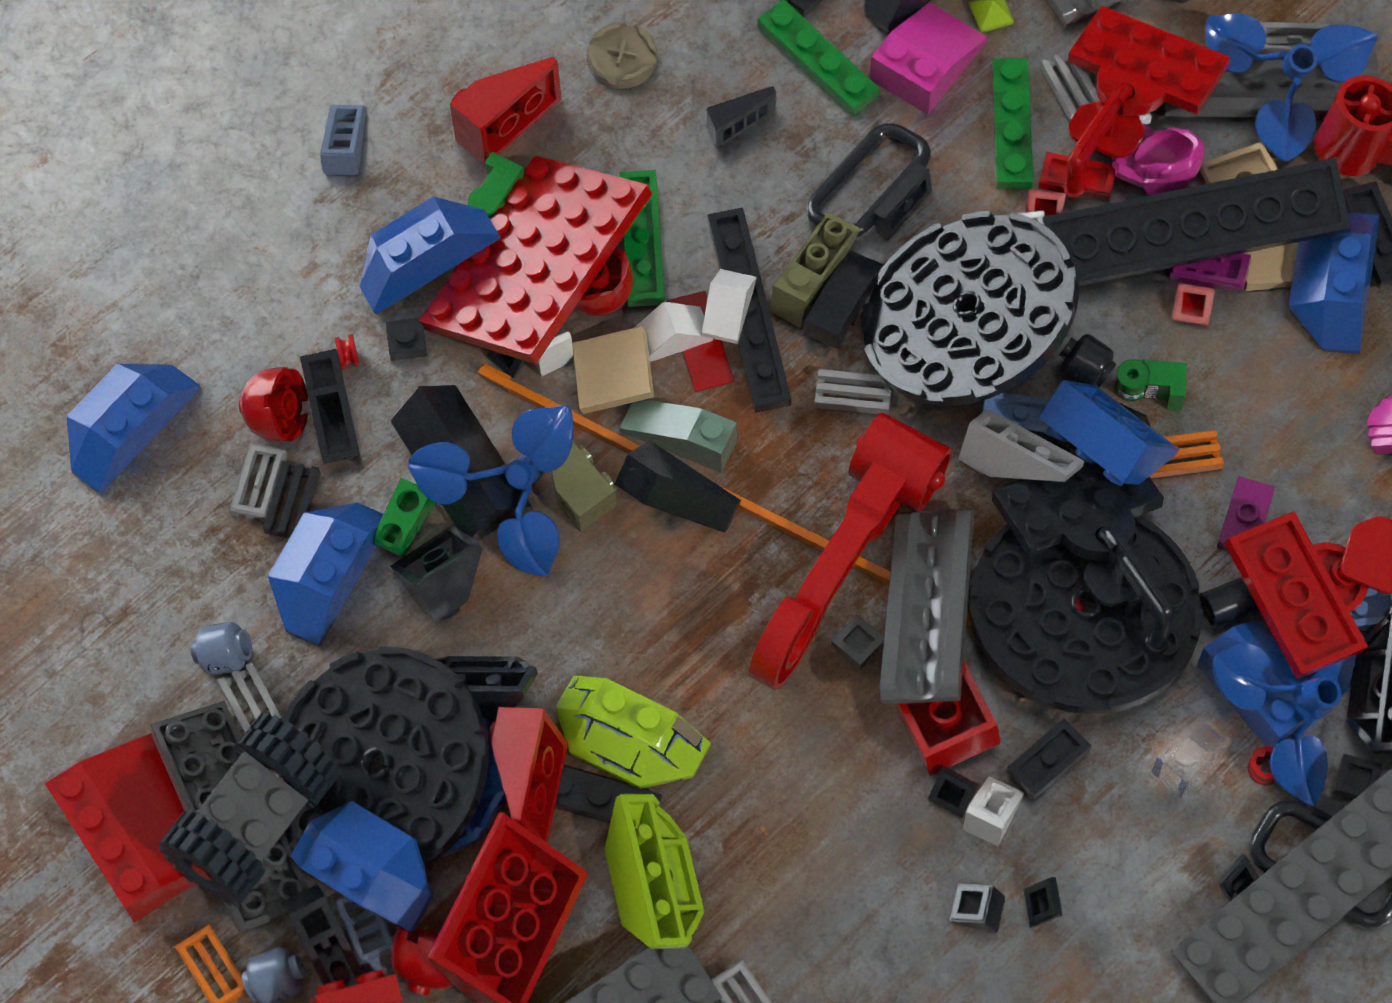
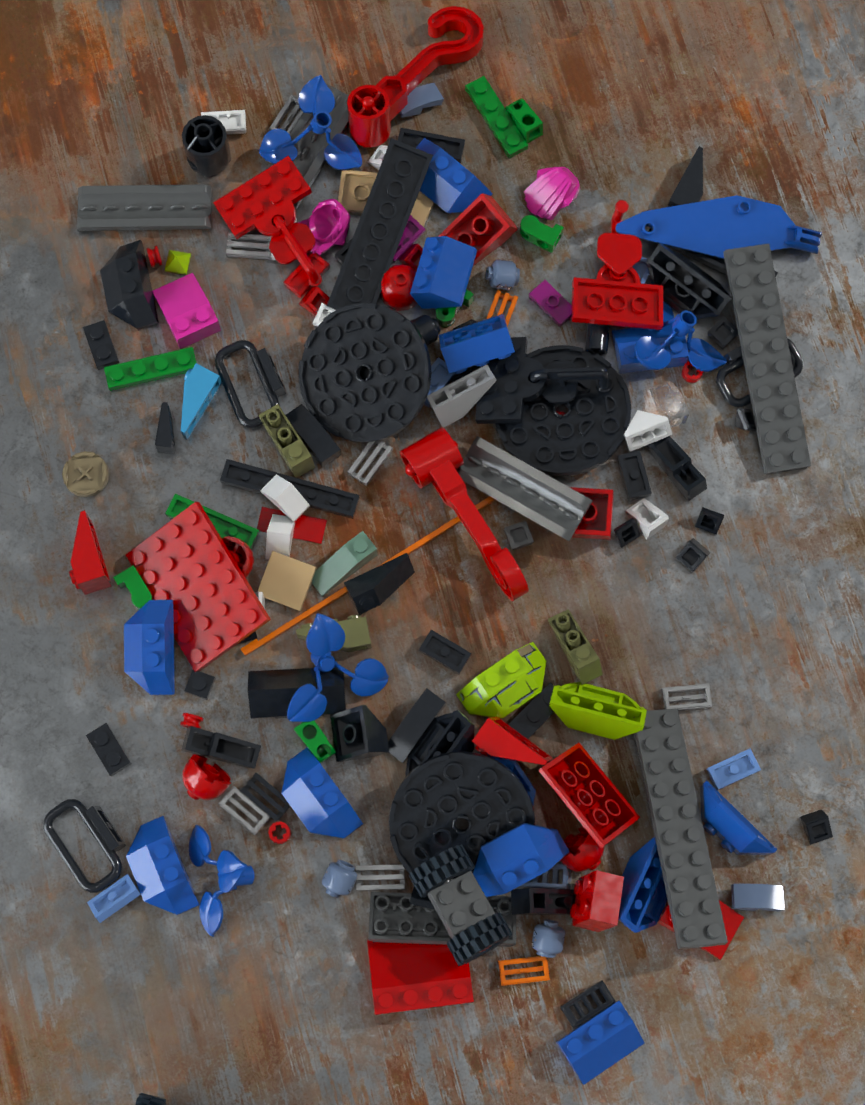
camera: 65 degrees left, 10 degrees up
sand blue slope [320,105,366,175] -> none
green plate [991,58,1033,189] -> none
none -> black bar [43,799,126,893]
none -> black plate [86,723,131,776]
none -> medium blue plate [87,874,141,923]
none -> dark azure slope [181,363,222,440]
none -> blue plant [189,825,255,937]
none -> red bush [268,821,291,844]
none -> red cylinder [380,264,418,311]
none -> black slope [388,688,446,763]
none -> blue slope [410,236,477,309]
none -> black plate [419,630,472,675]
none -> red slope [438,193,519,266]
none -> sand blue head [485,260,520,291]
none -> green leg [519,215,564,253]
none -> olive slope [548,609,603,685]
none -> white slope [624,410,672,452]
none -> black slope [646,436,707,501]

